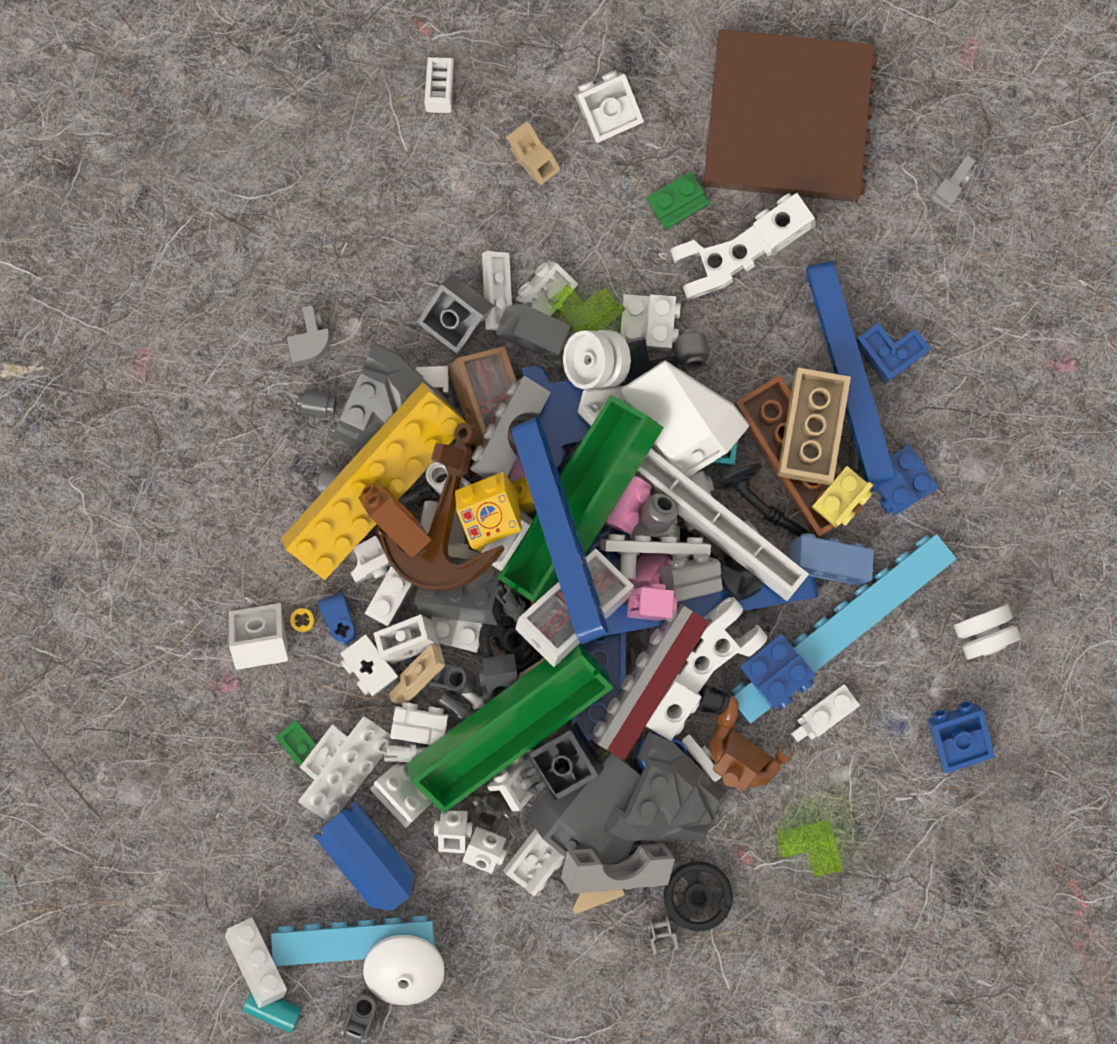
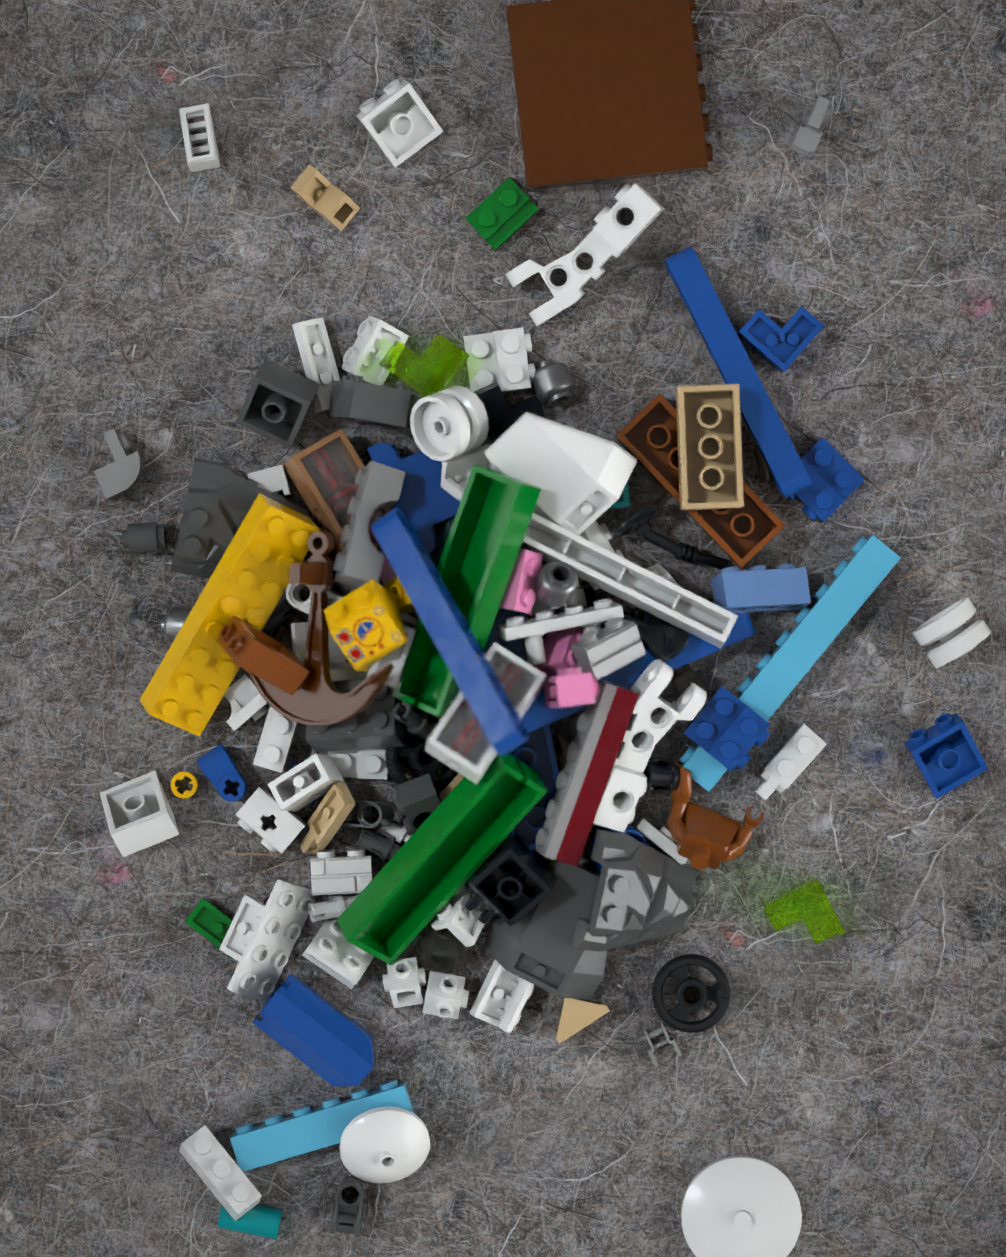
camera: 10 degrees left, 5 degrees up
light grey arch [561,843,675,894] -> none
light yellow bracket [812,466,873,527] -> none

